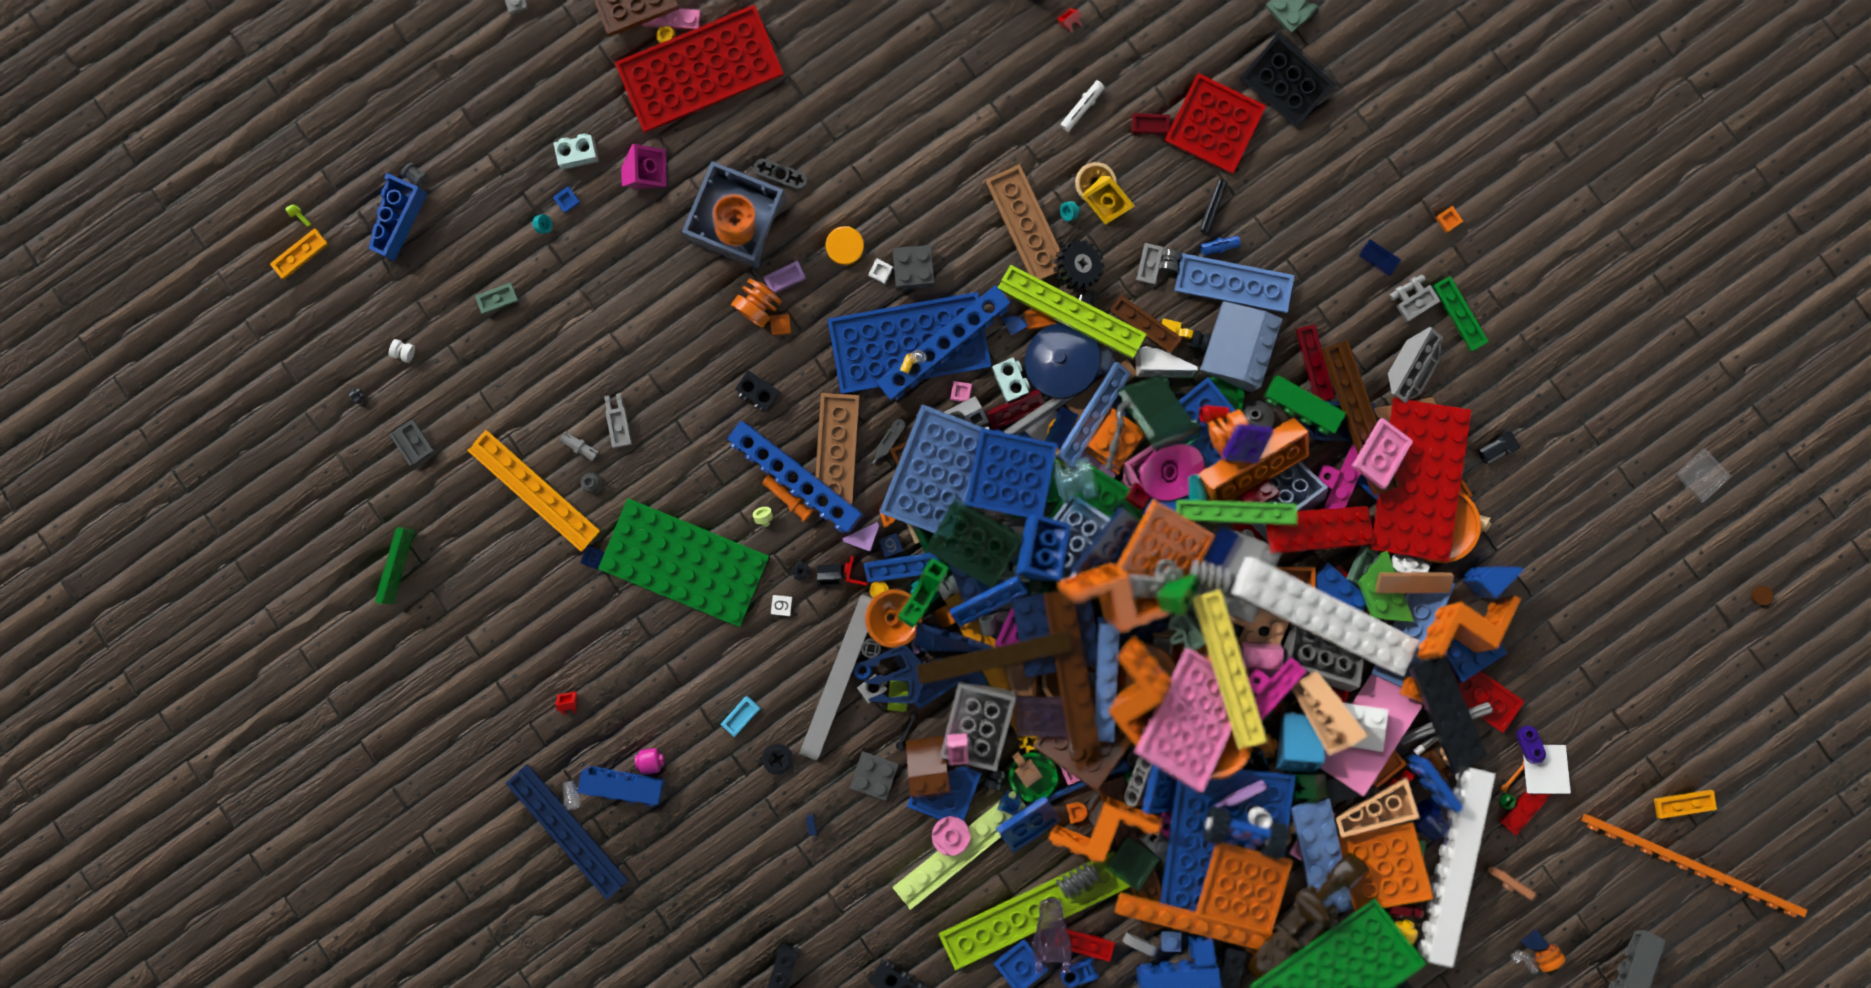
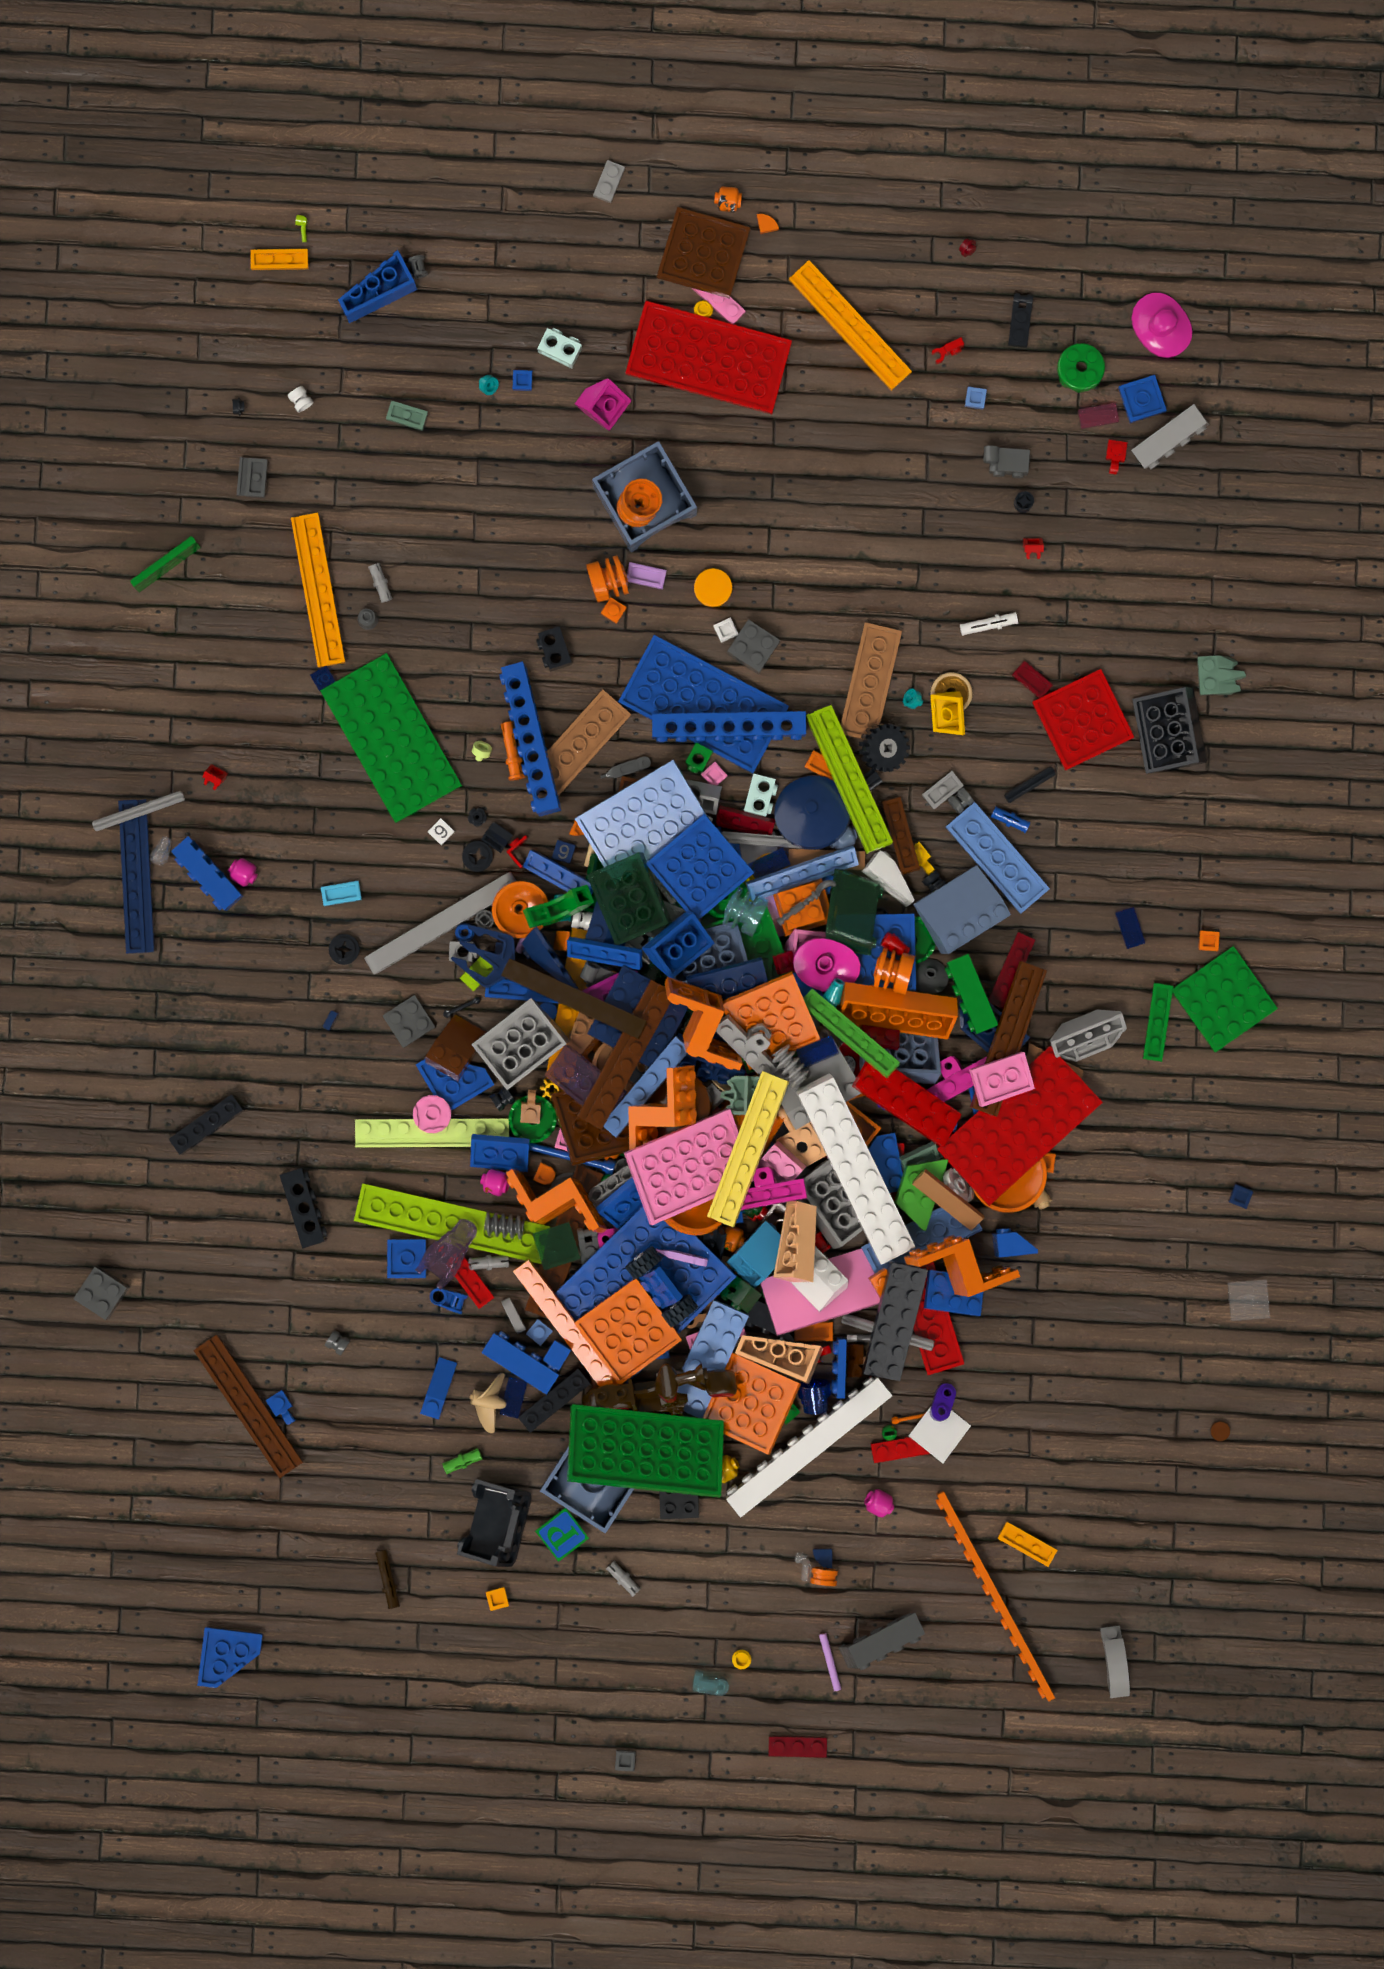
camera: 35 degrees right, 0 degrees up
light grey hinge [604,393,632,449] -> none
dark grey beam [754,159,807,191] -> none
lavender slope [843,522,880,552] -> none
yellow plate [870,581,889,598] -> none
arm [900,350,926,374] -> none
bright pink slope [947,733,969,765] -> none
clear blue tile [997,790,1021,816] -> none
blue tile [1003,316,1029,335] -> none
green slope [1158,574,1198,615] -> none
dark purple plate [1222,424,1274,463] -> none
white wheel [1248,807,1272,828] -> none
dark red plate [1388,904,1425,918] -> none
light grey plate [1389,275,1440,322] -> none
black piece [1478,431,1521,464] -> none
nougat plate [1487,866,1535,900] -> none
none -> light grey axle [92,791,185,831]
none -> black gear [462,841,493,872]
none -> light grey pin [468,1255,509,1270]
none -> dark pink head [480,1169,509,1196]
none -> green brick [685,743,713,774]
none -> dark pink head [864,1489,894,1518]
none -> light grey arch [1100,1626,1130,1698]
none -> green plate [1172,946,1278,1053]
none -> dark blue tile [1228,1184,1253,1209]

